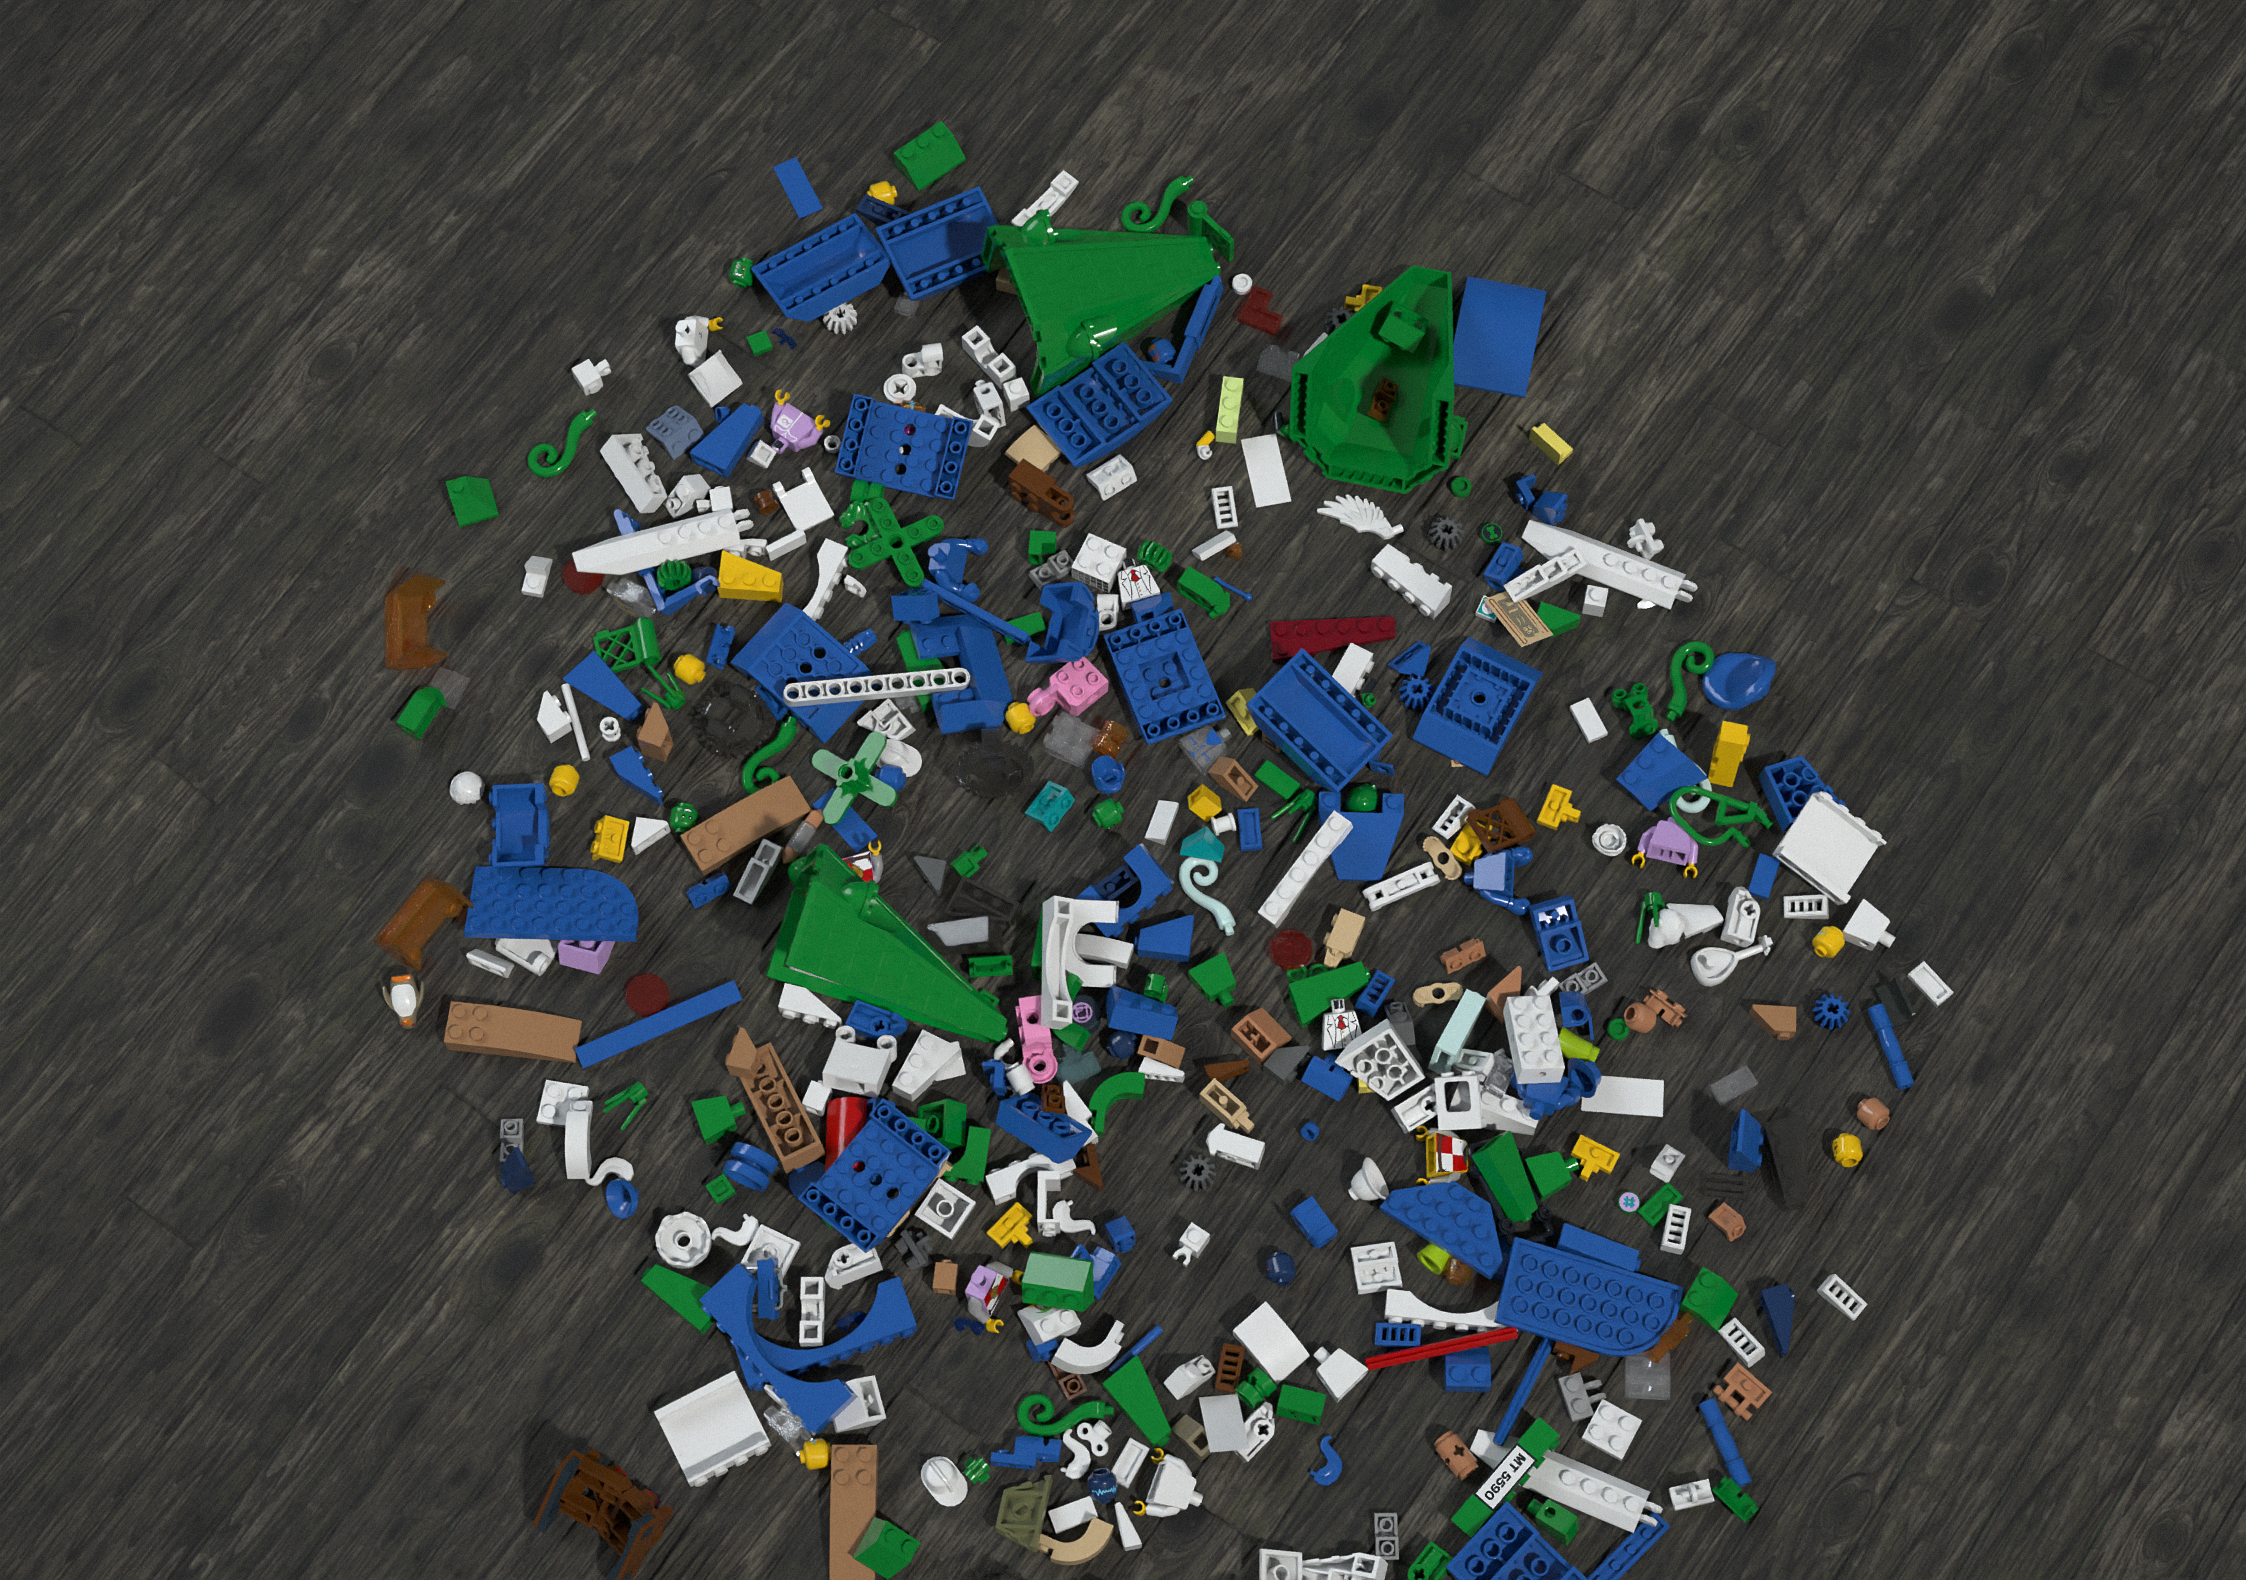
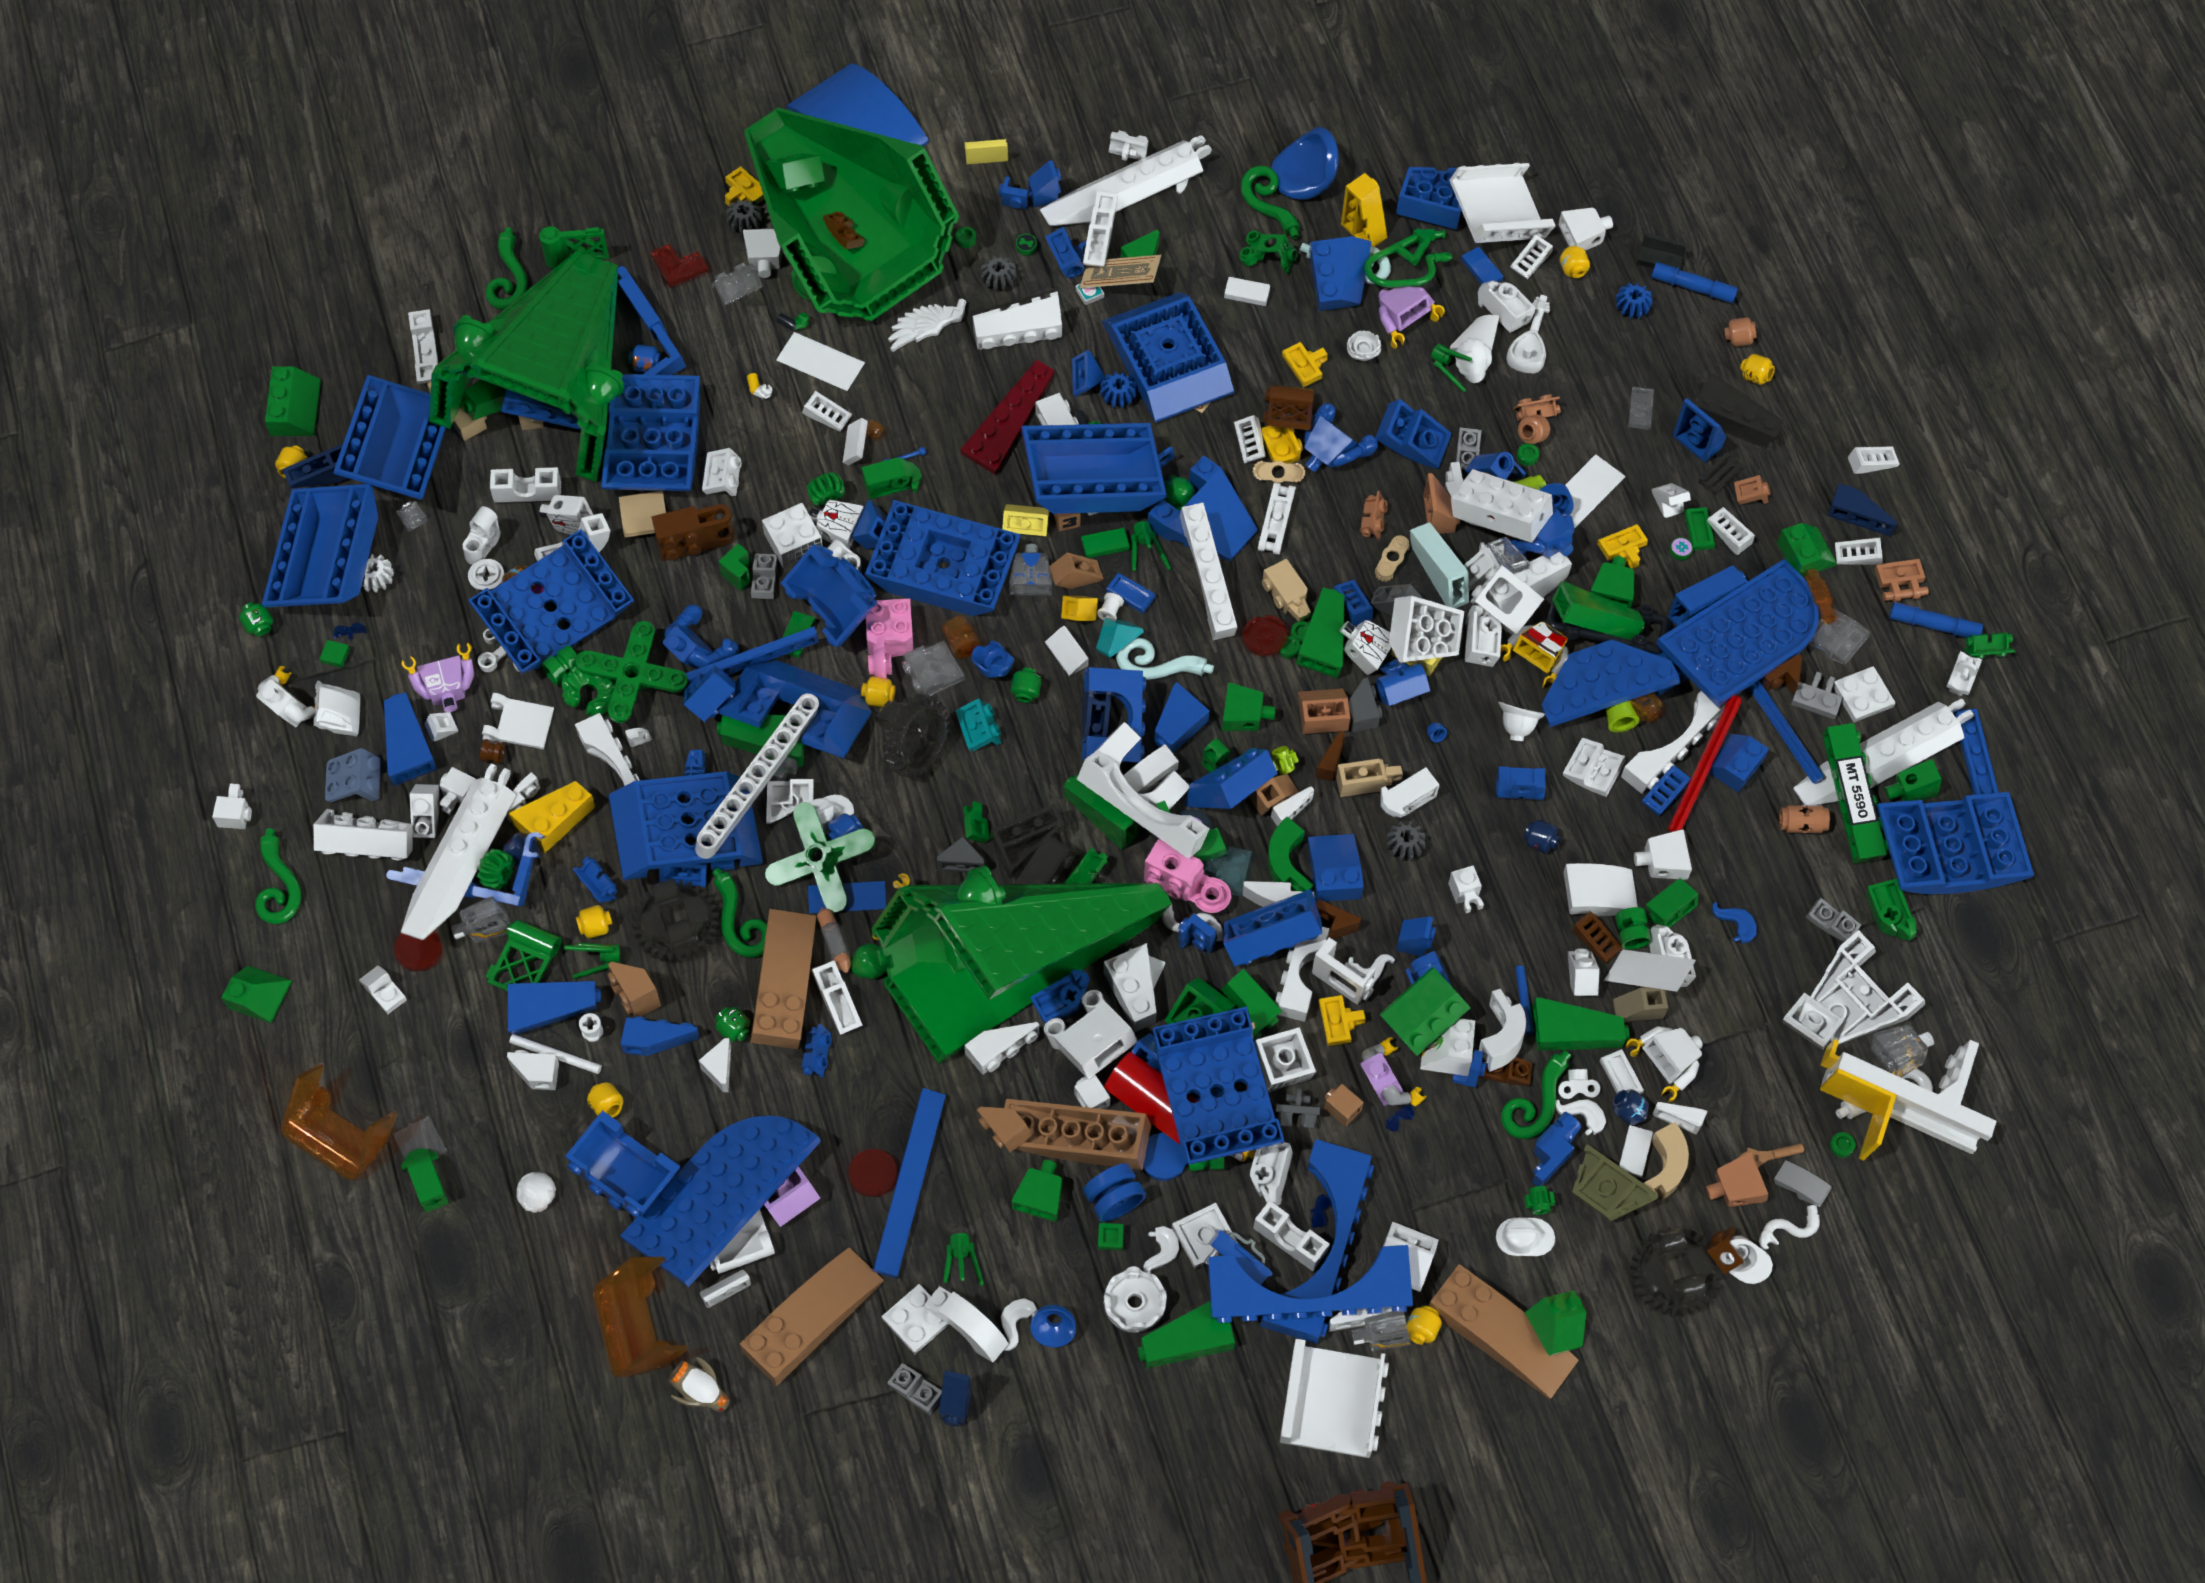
camera: 55 degrees left, 5 degrees down
yellow bracket [591,815,629,863] -> none
blue hinge [715,406,731,423] -> none
white tile [765,529,807,561] -> none
blue sticker [773,157,823,219] -> none
white brick [1003,377,1030,412] -> none
white brick [1005,1062,1035,1096] -> none
reddish brown slope [1040,1083,1065,1114] -> none
dark blue head [1106,1030,1140,1060] -> none
yellowish green arch [1216,376,1244,444] -> none
white tile [1232,274,1252,295] -> none
white brick [1582,585,1608,617] -> none
medium nougat slope [1750,1004,1796,1040] -> none
white tile [1907,961,1954,1008] -> none
none -> lime gear [1271,746,1299,774]
none -> blue slope [1307,834,1364,902]

